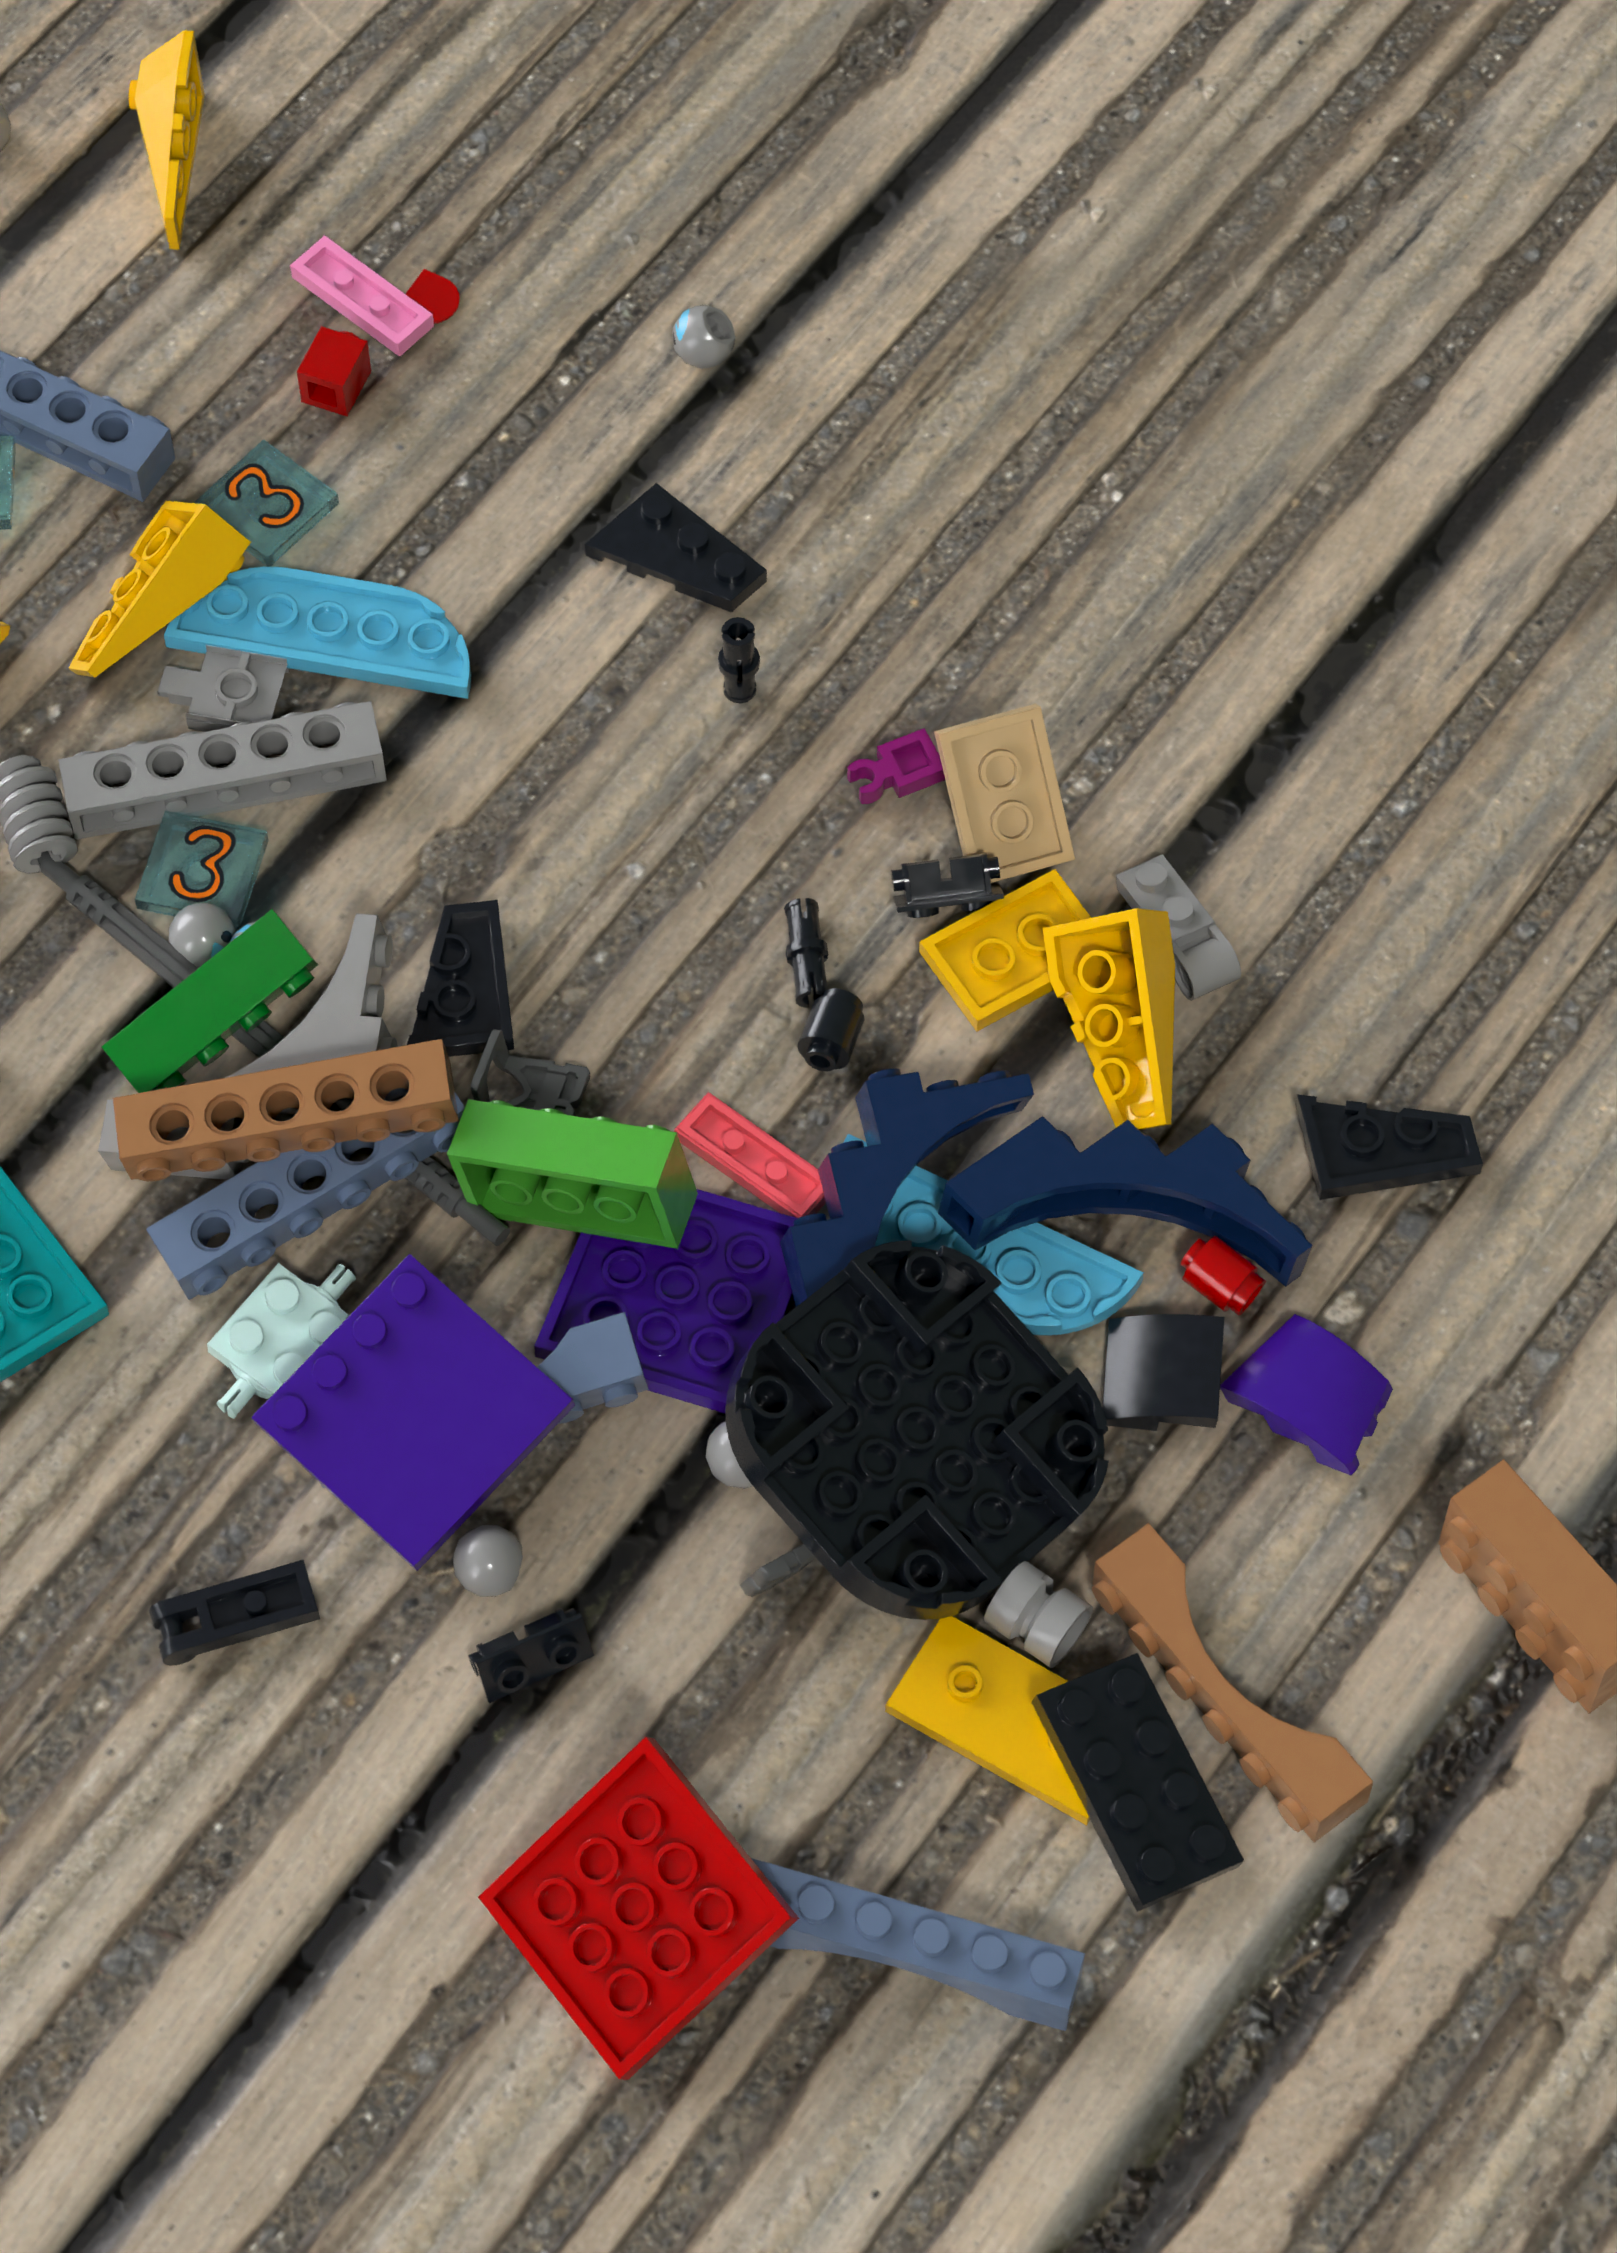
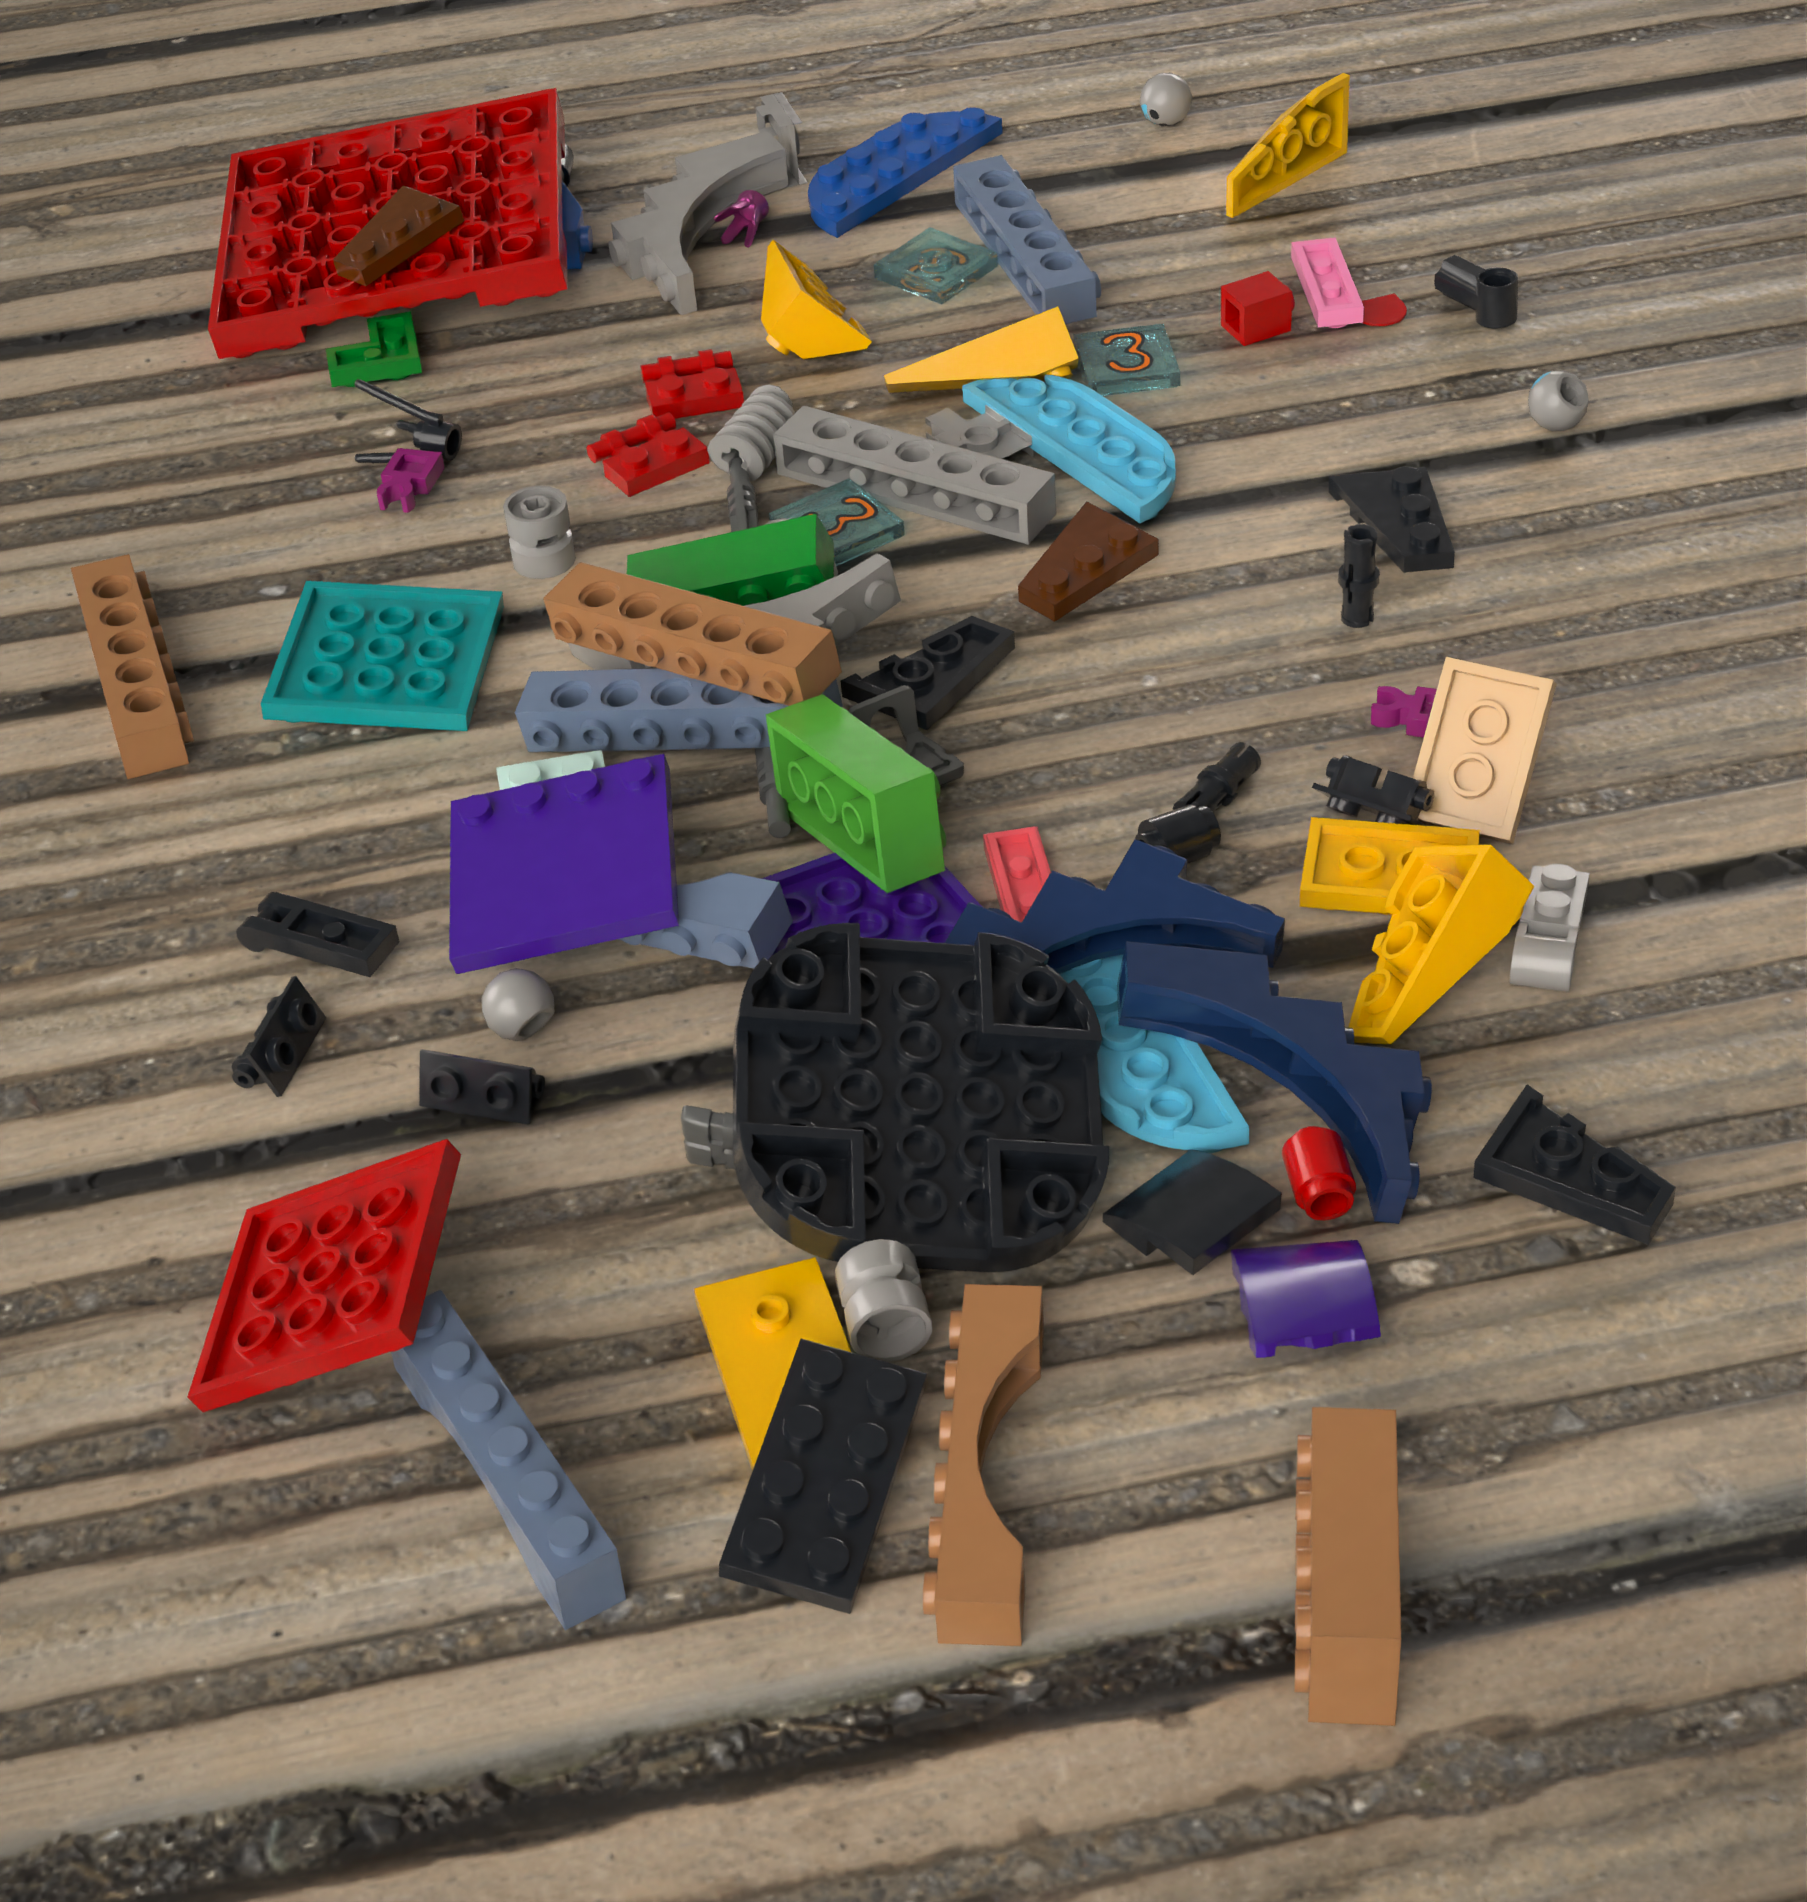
camera: 45 degrees right, 20 degrees down
none -> black hinge [232,976,327,1097]
none -> reddish brown wing [1018,501,1159,622]
none -> black piece [1434,255,1518,329]

